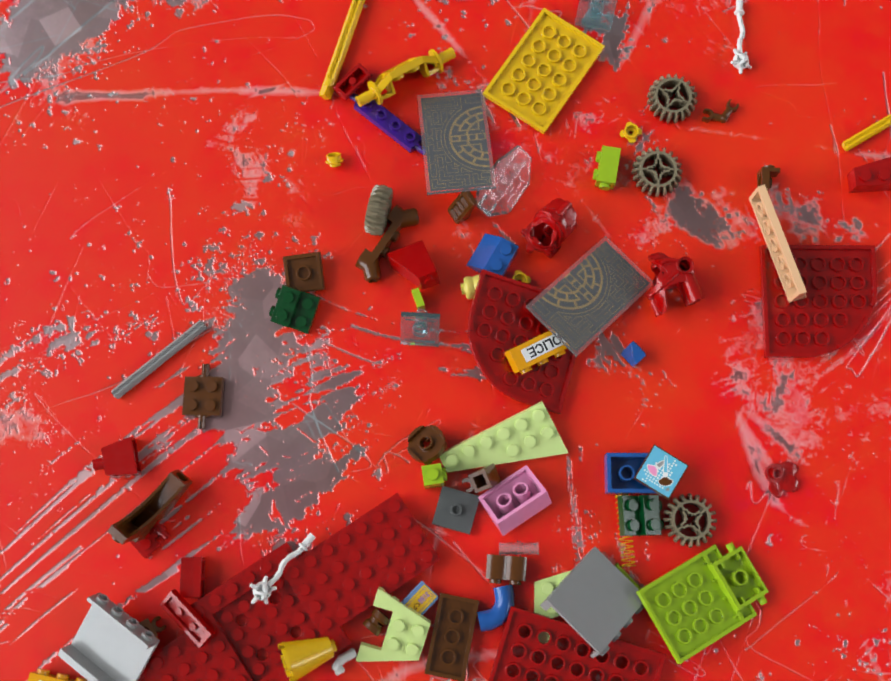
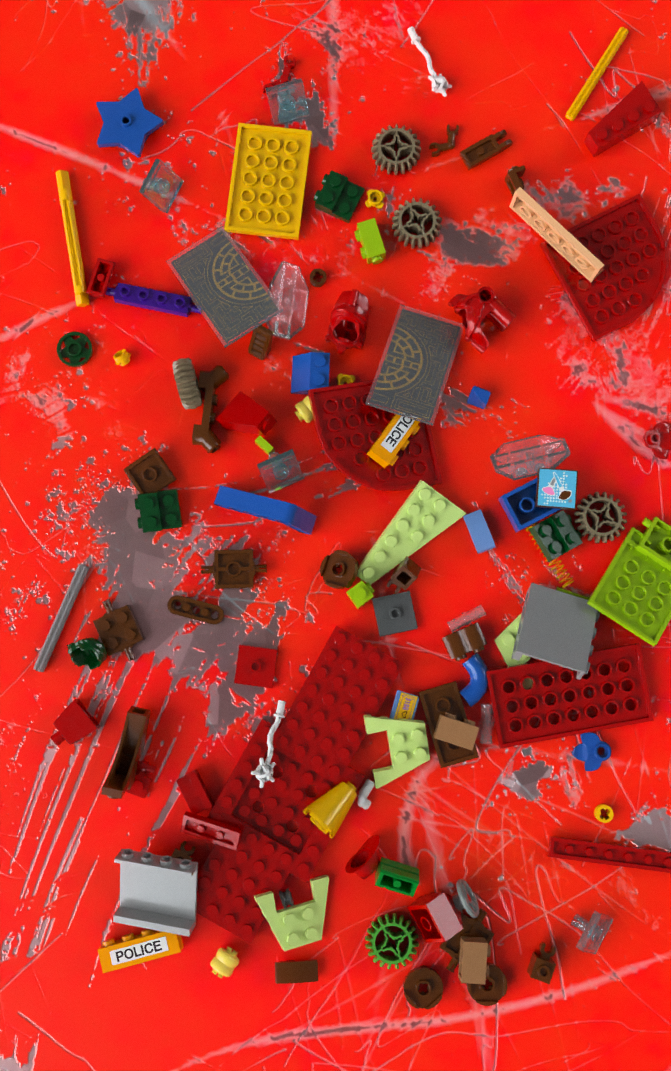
camera: 25 degrees left, 5 degrees up
yellow plate [355,47,456,107] -> none
reddish brown wheel [363,608,390,636] -> none
bright pink slope [478,465,552,536] -> none
none -> dark green wheel [57,332,93,367]
none -> dark green hair [67,638,107,670]
none -> clear light blue tile [139,159,184,213]
none -> reddish brown plate [167,595,225,625]
none -> reddish brown plate [201,549,267,589]
none -> blue beam [214,486,317,535]
none -> red plate [234,645,278,688]
none -> reddish brown bush [310,269,326,287]
none -> dark green plate [314,170,365,224]
none -> medium nougat brick [433,712,479,750]
none -> reddish brown hinge [460,130,513,170]
none -> medium blue slope [463,509,496,554]
none -> clear pin [479,703,494,744]
none -> clear wedge [490,435,570,480]

